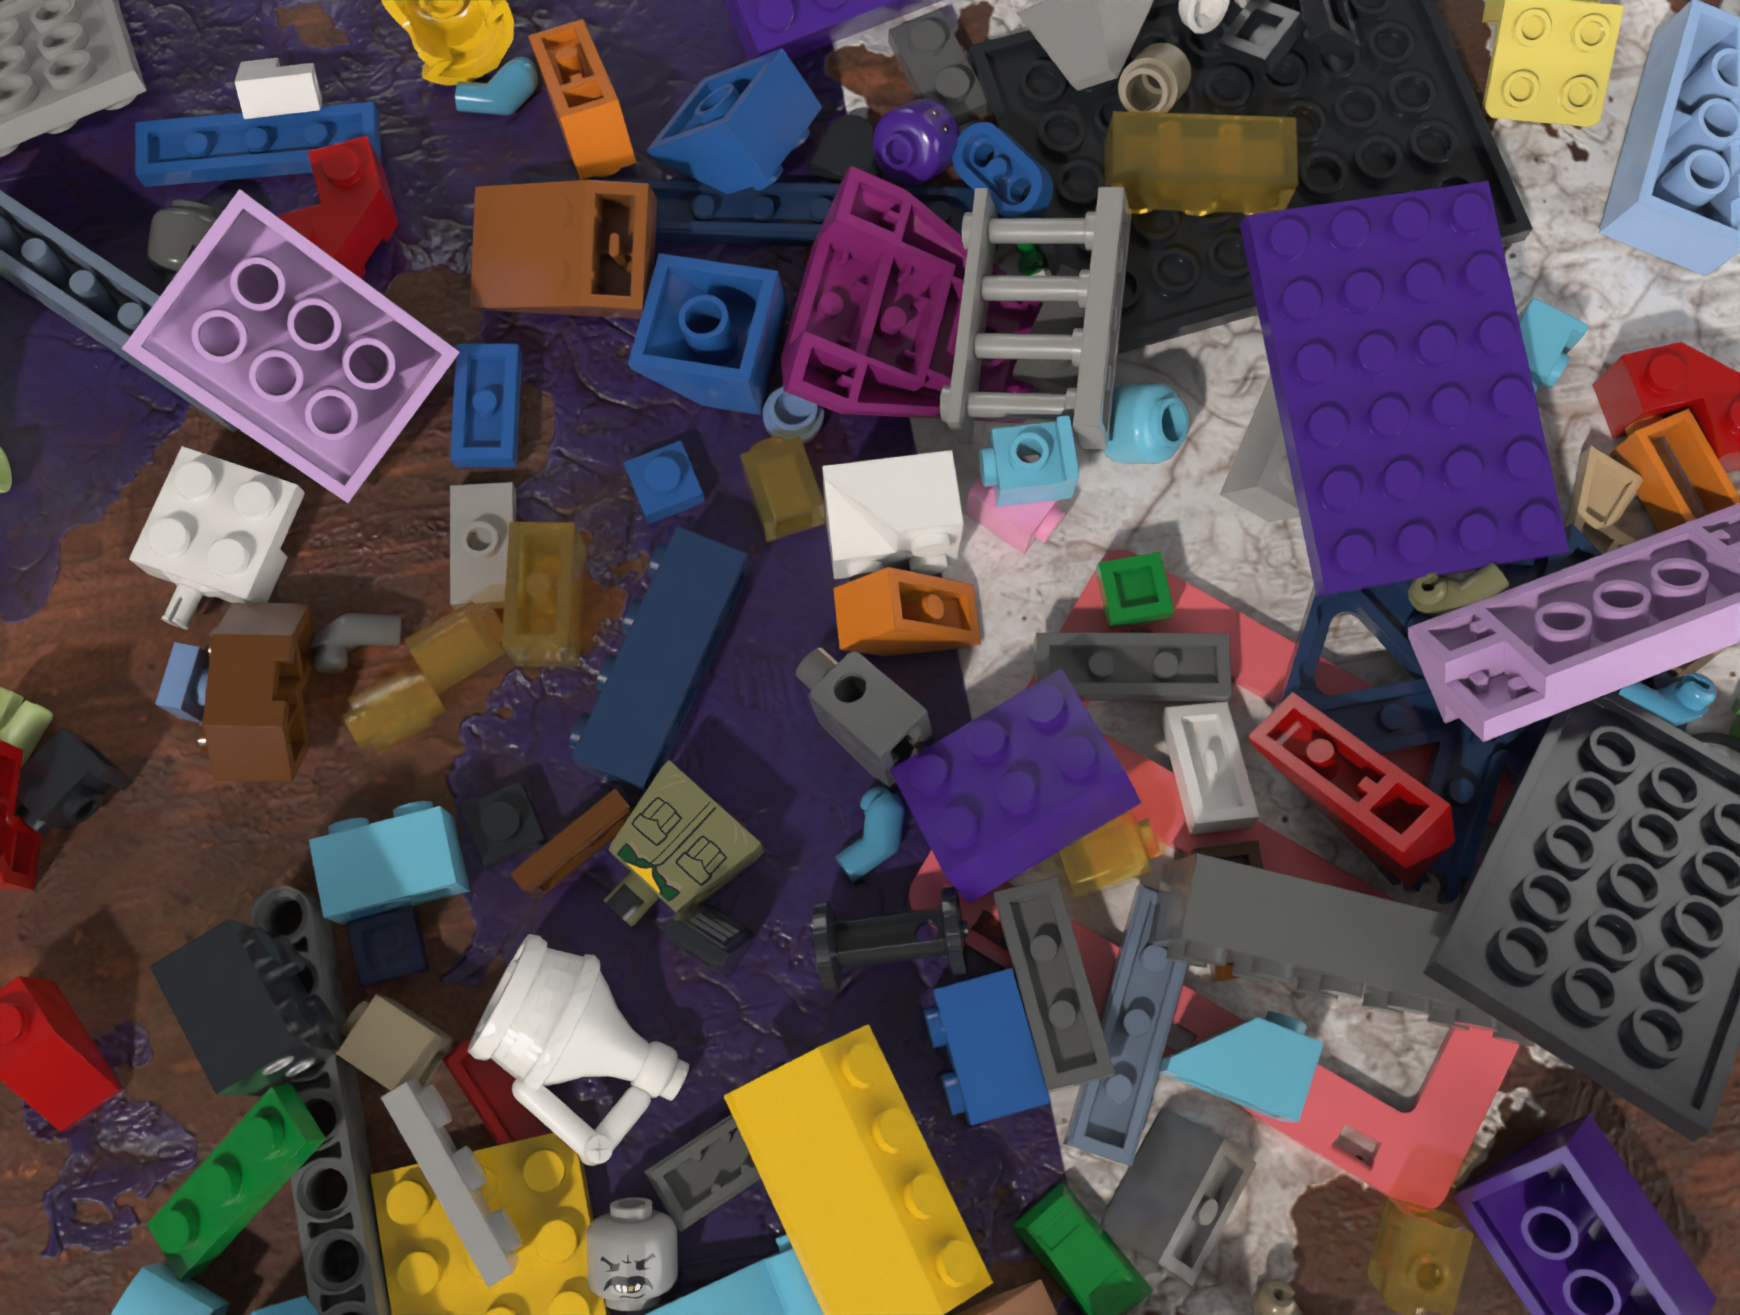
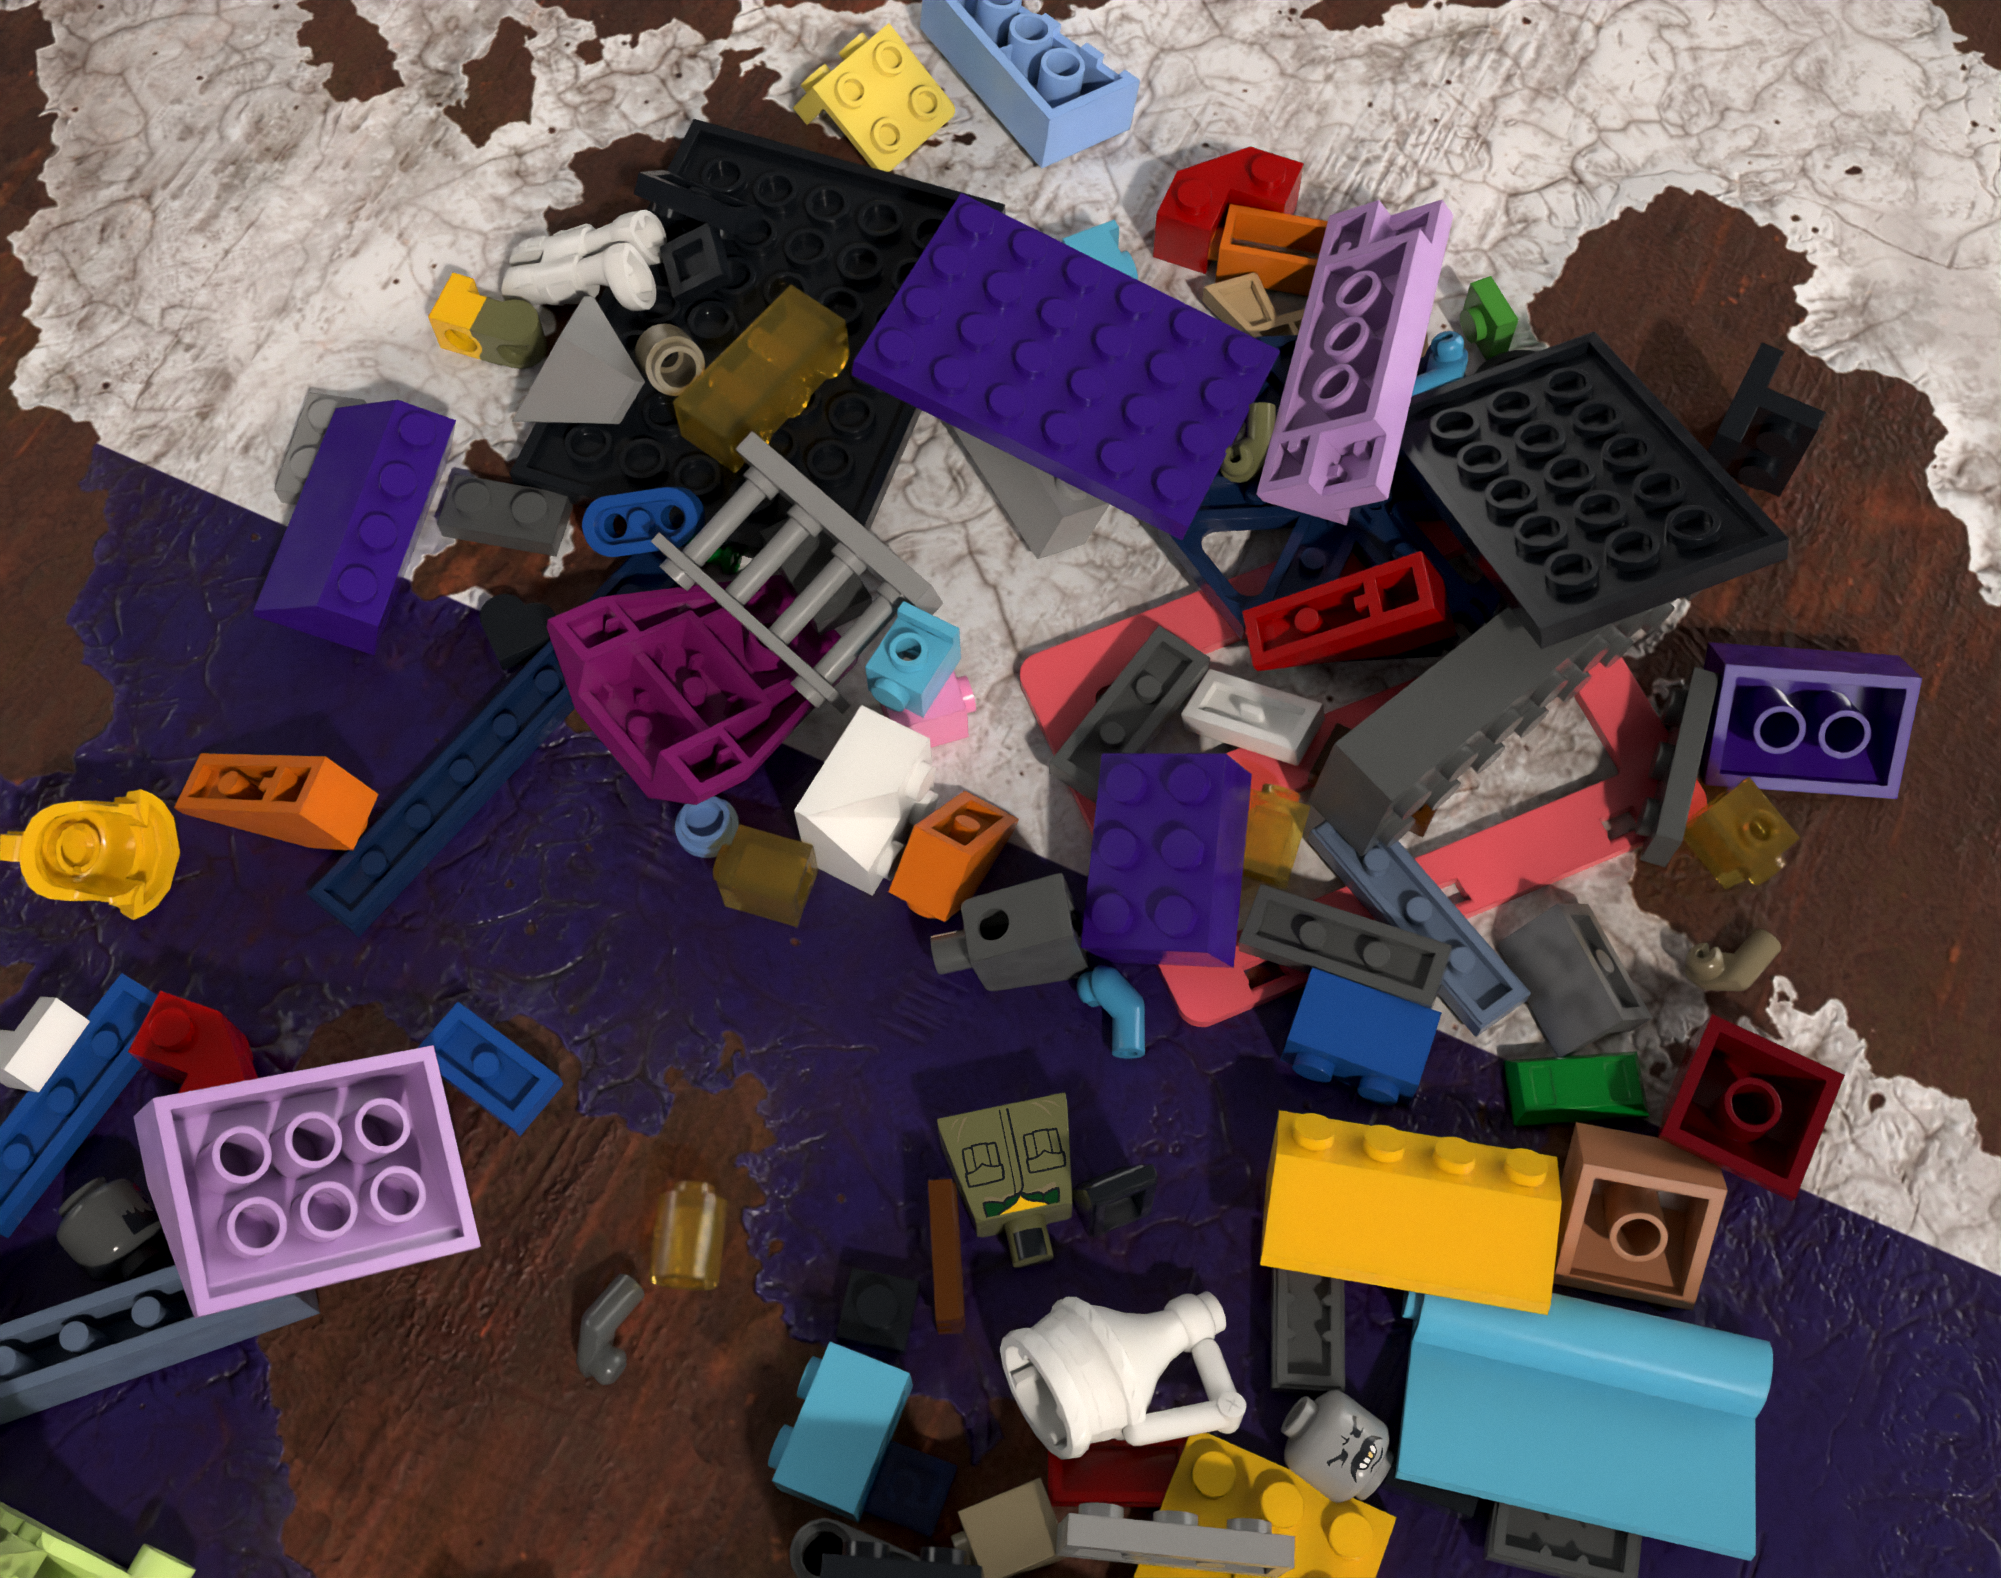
camera: 50 degrees left, 10 degrees down
white plate [129,446,305,630] -> none
medium blue plate [155,642,210,723] -> none
reddish brown brick [198,602,315,782] -> none
clear yellow brick [342,667,446,754] -> none
light grey plate [450,482,518,611] -> none
dark azure arm [455,56,539,116] -> none
dark orange slope [470,180,657,319] -> none
clear yellow brick [502,522,585,667] -> none
dark blue brick [569,526,751,795] -> none
blue plate [623,440,705,524] -> none
blue slope [628,253,788,415] -> none
blue slope [646,48,822,194] -> none
black hose [813,885,969,991] -> none
dark purple head [872,99,959,185] -> none
green plate [1095,552,1174,630] -> none
medium azure head [1102,382,1189,464] -> none
medium azure slope [1158,1011,1324,1123] -> none
none -> dark grey plate [1635,667,1720,867]

